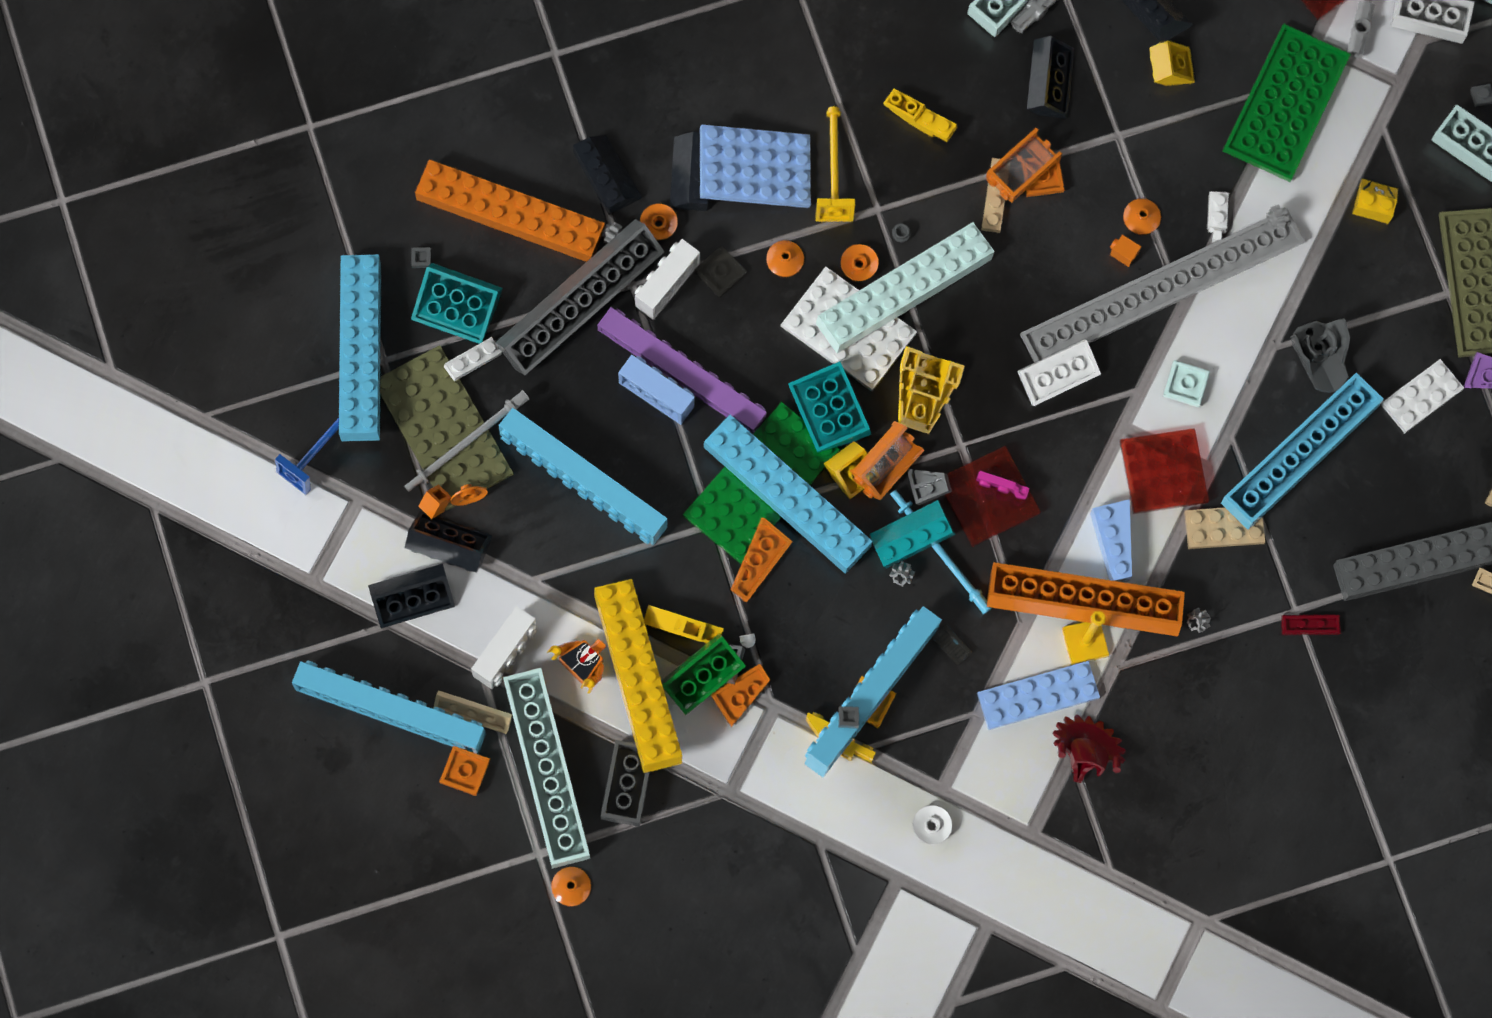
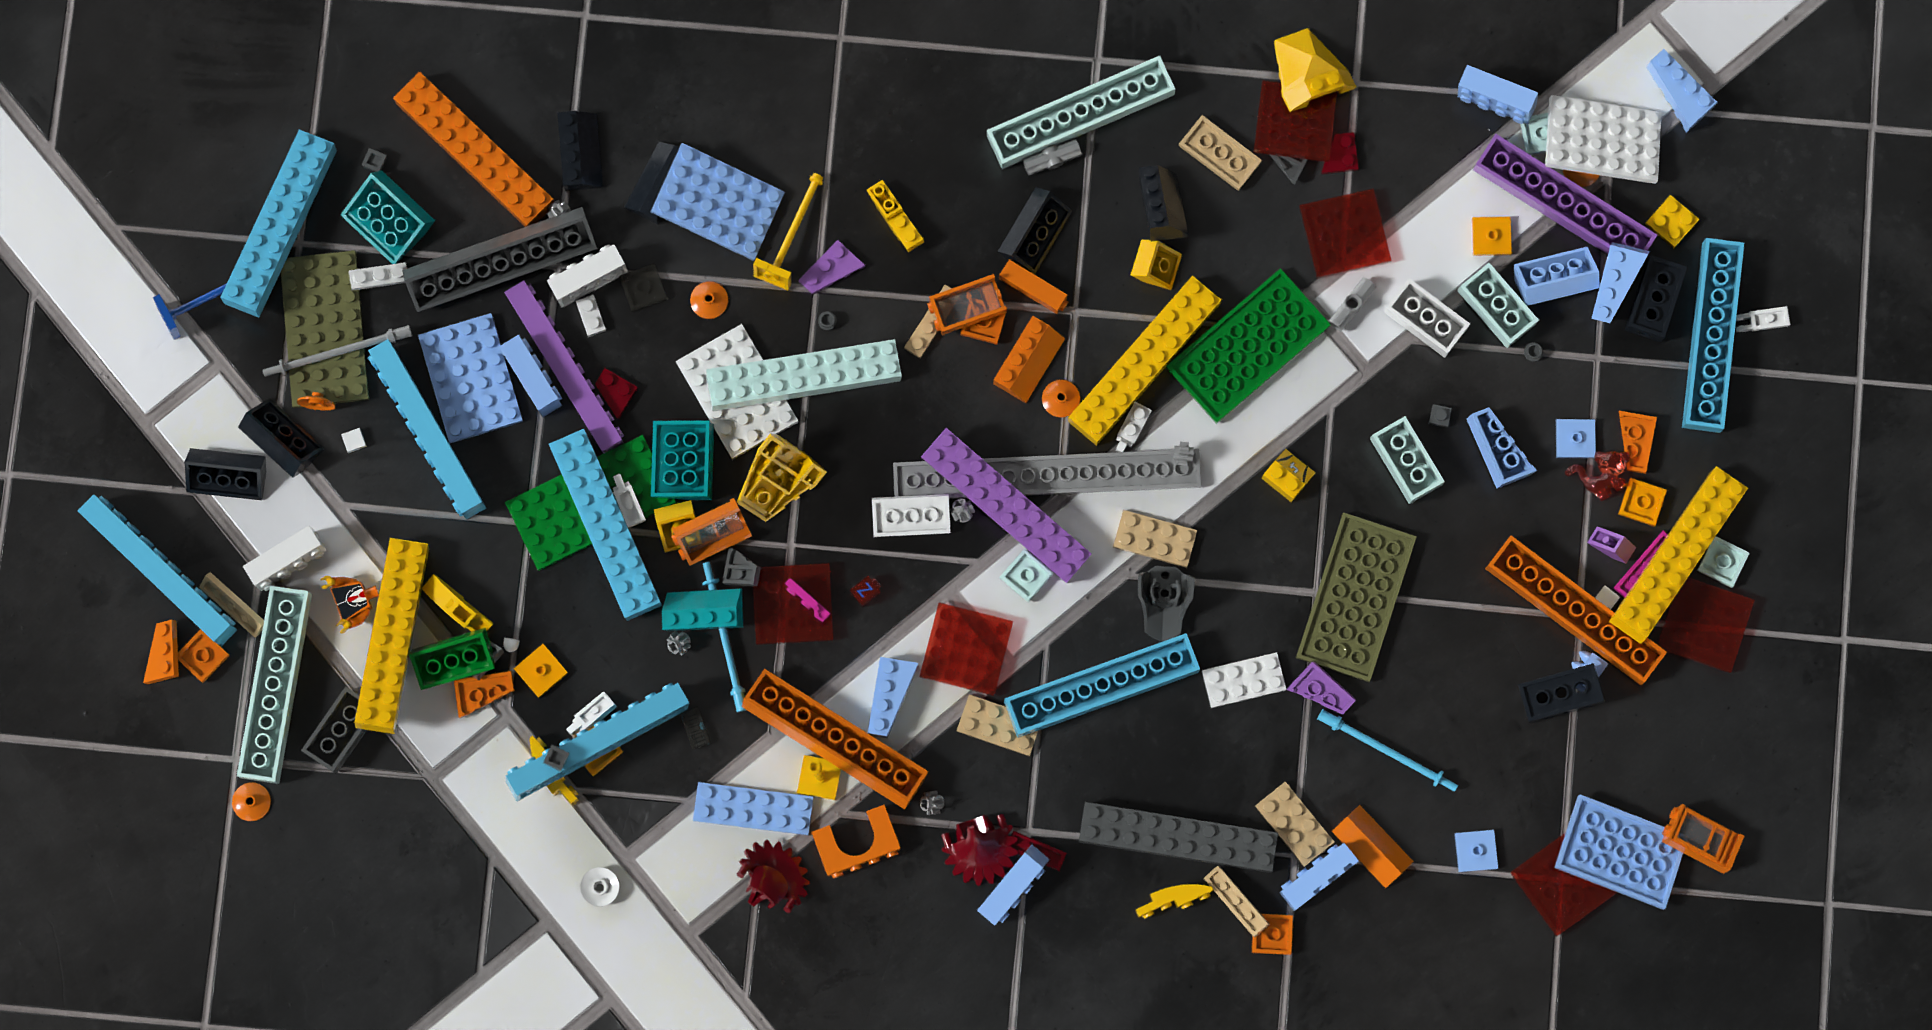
camera: 30 degrees right, 5 degrees up
orange brick [418,484,451,519] -> none
orange dish [640,204,678,240] -> none
orange wing [731,518,793,602] -> none
orange dish [841,244,878,281] -> none
orange brick [1110,235,1141,267] -> none
none -> orange wing [143,620,179,684]
none -> white tile [341,428,367,453]
none -> light blue plate [418,313,523,443]
none -> light orange plate [514,644,568,698]
none -> white hinge [566,692,617,738]
none -> white plate [576,295,606,337]
none -> dark red wing [595,368,638,419]
none -> white hinge [613,474,646,528]
none -> medium lavender wing [798,240,865,295]
none -> orange arch [812,805,901,879]
none -> clear red brick [850,576,881,607]
none -> medium lavender brick [921,428,1091,583]
none -> dark red piece [941,814,1018,886]
none -> light grey gear [950,499,975,522]
none -> light blue wedge [977,845,1050,925]
none -> orange slope [993,316,1065,403]
none -> orange brick [999,259,1068,314]
none -> yellow brick [1068,275,1221,446]
none -> tan plate [1113,510,1197,568]
none -> yellow slope [1135,884,1213,919]

